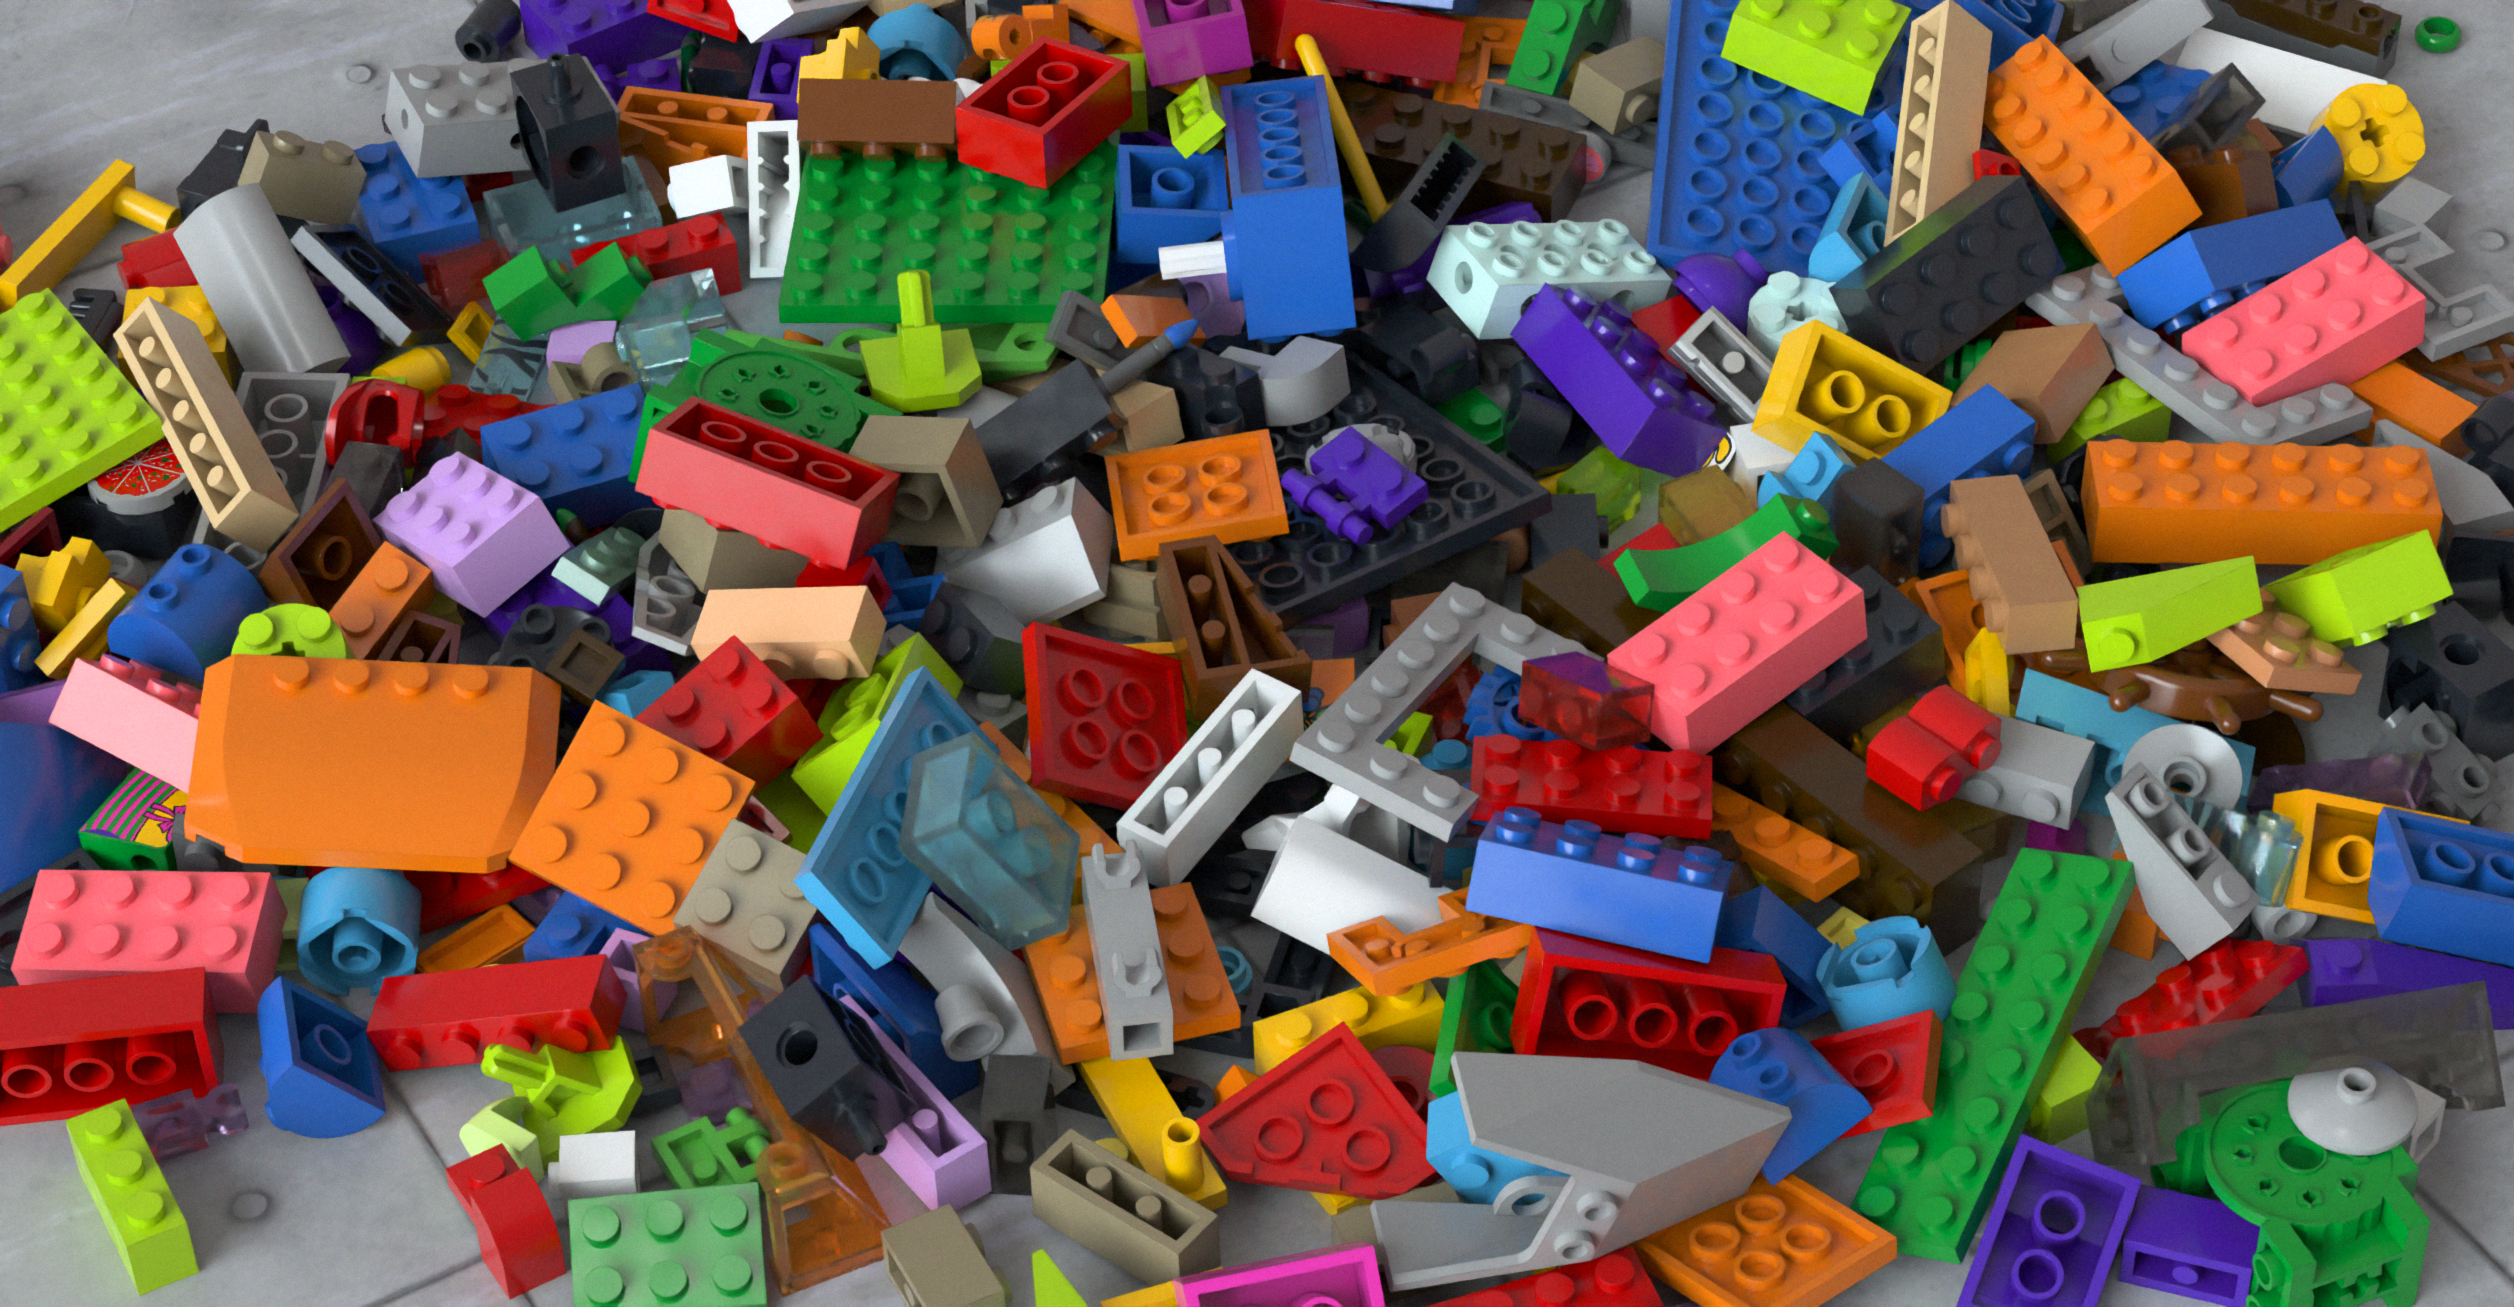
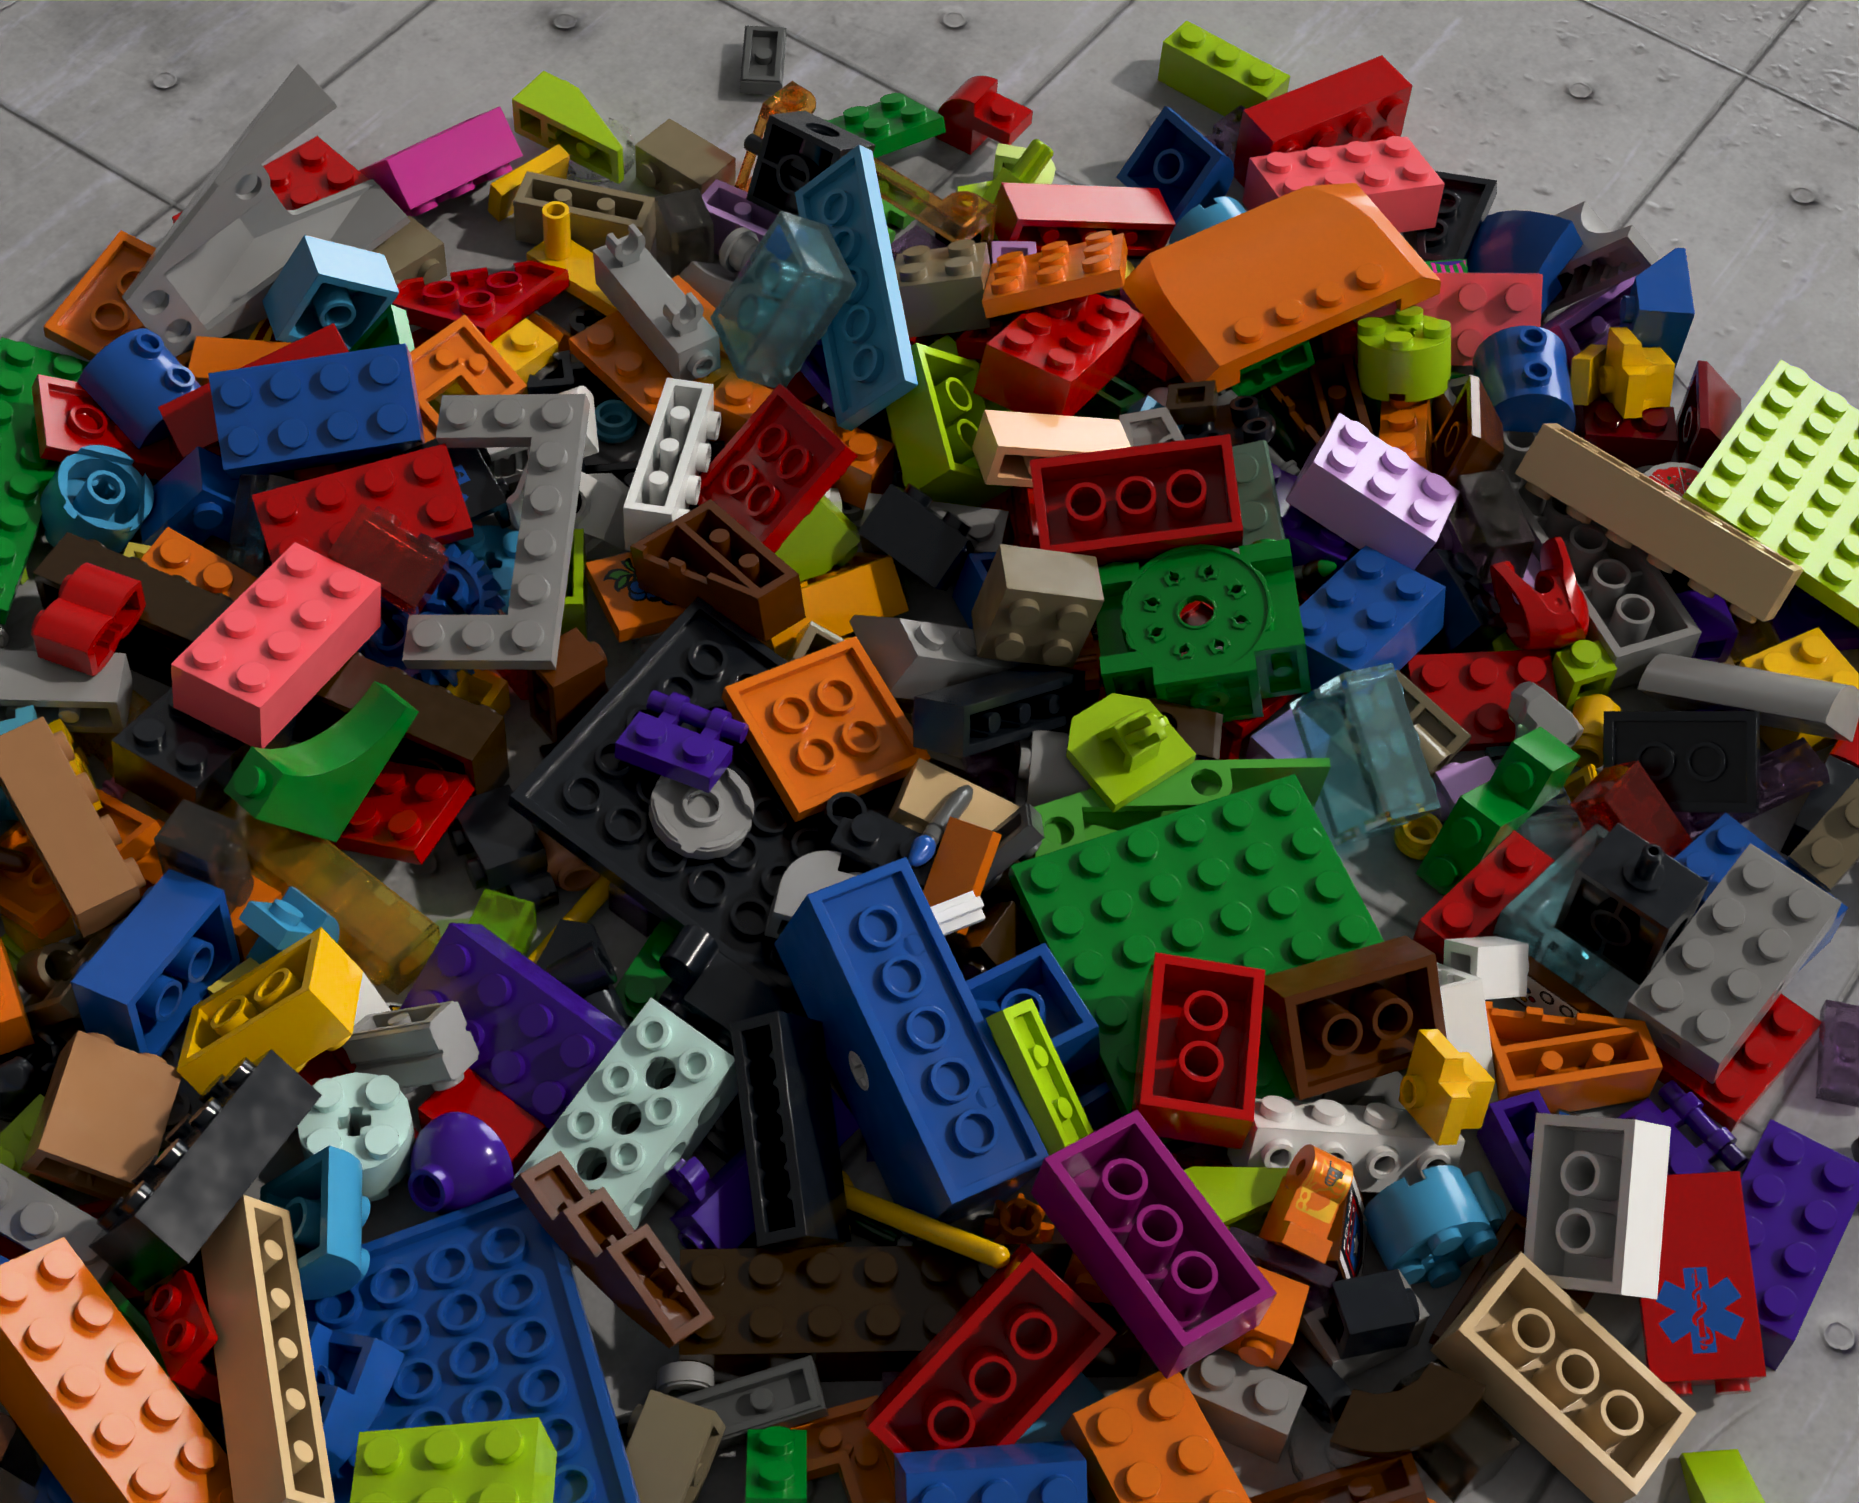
camera: 150 degrees right, 10 degrees up
white brick [548,1130,641,1224] -> none
none -> reddish brown slope [510,1151,715,1349]
none -> light grey rock [1507,681,1584,748]

